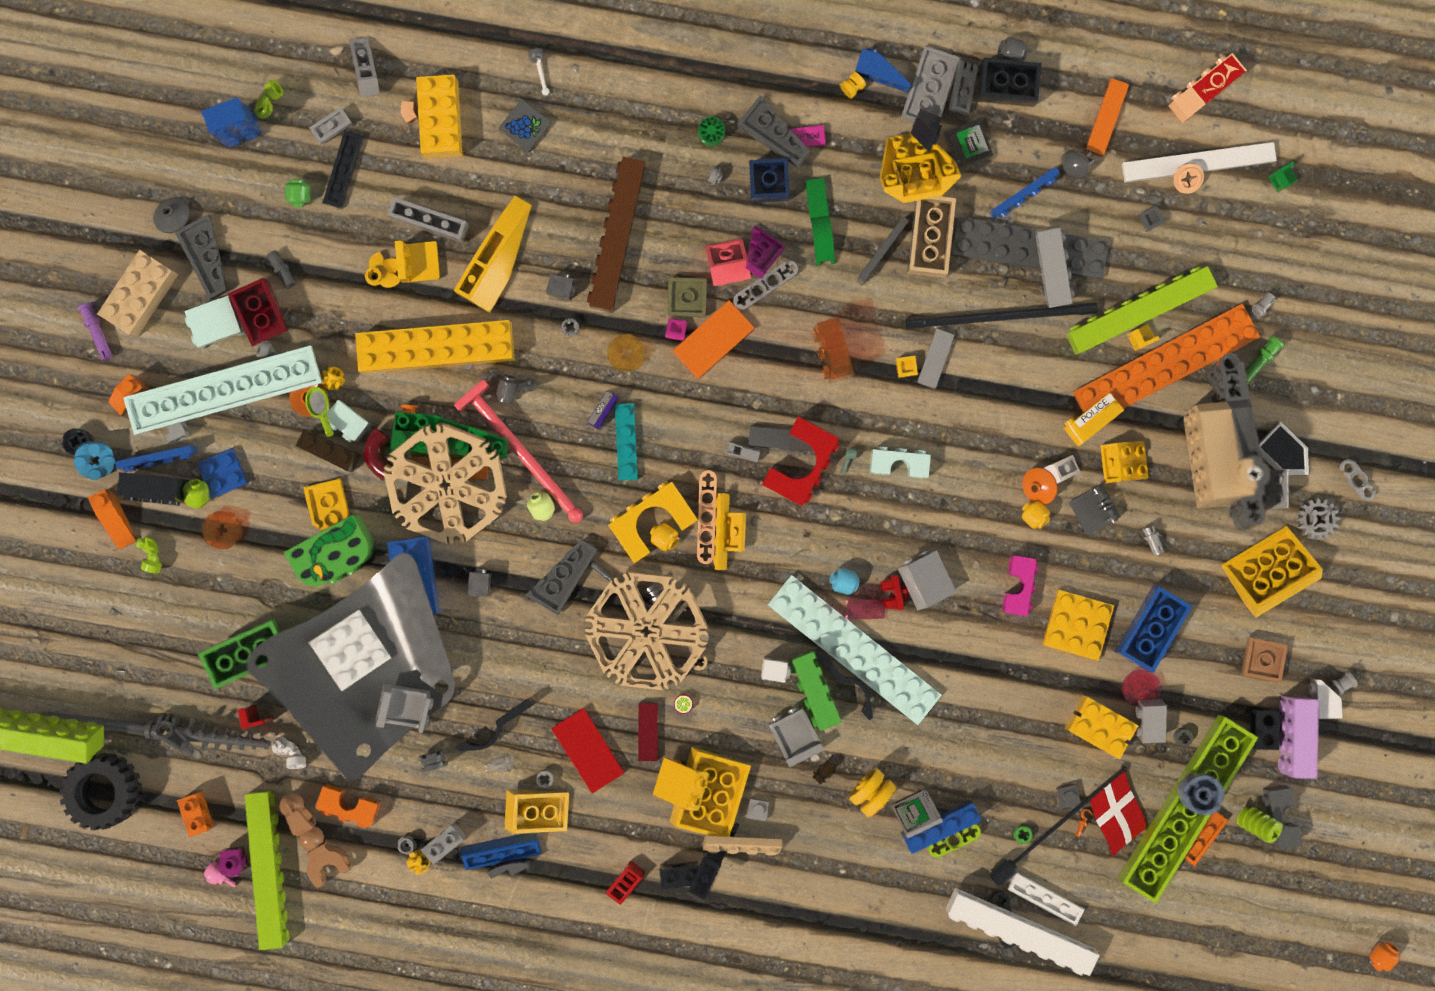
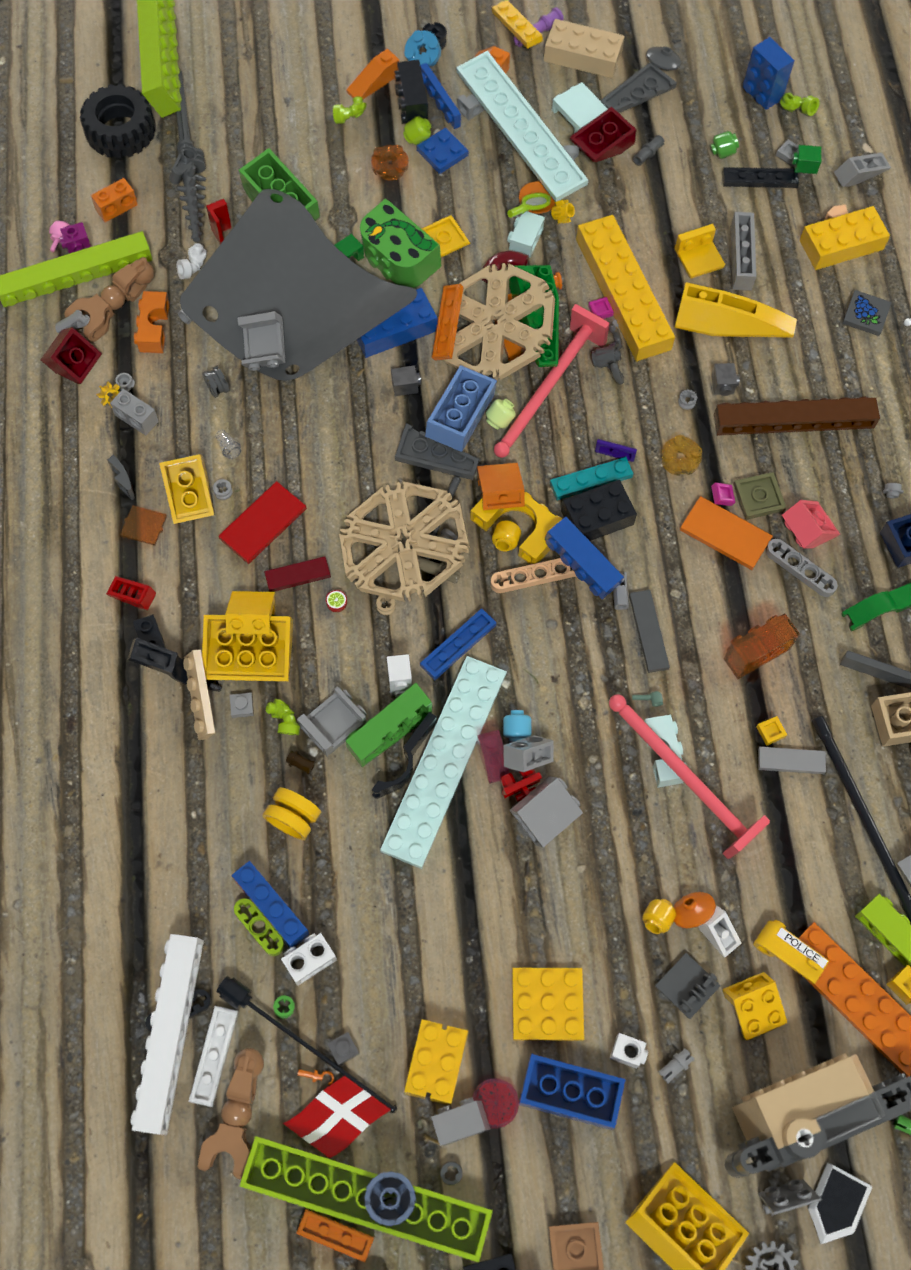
camera: 70 degrees right, 20 degrees down
dark brown brick [295,429,361,472] -> none
white plate [309,609,391,691] -> none
yellow plate [365,252,400,288] -> none
black piece [456,698,535,751] -> none
blue slope [461,832,541,870] -> none
yellow bracket [713,493,746,570] -> none
magenta wing [746,225,786,279] -> none
red arch [762,416,840,506] -> none
tile [892,789,943,838] -> none
dark pink arch [1001,555,1038,616] -> none
none -> dark red slope [40,327,102,384]
none -> light grey bar [55,310,90,334]
none -> clear orange piece [120,505,167,546]
none -> medium nougat piece [198,1048,264,1180]
none -> lime arm [266,698,300,736]
none -> white brick [281,933,337,986]
none -> green panel [334,234,364,261]
none -> blue plate [420,608,497,680]
none -> medium blue brick [425,365,497,452]
none -> orange tile [432,284,464,361]
none -> orange panel [477,463,525,510]
none -> yellow plate [492,0,543,49]
none -> light grey brick [503,735,553,772]
none -> blue brick [544,517,624,599]
none -> black brick [561,480,637,541]
none -> dark pink tile [588,297,614,319]
none -> coral piece [609,694,770,859]
none -> white brick [609,1033,648,1069]
none -> green brick [792,145,822,174]

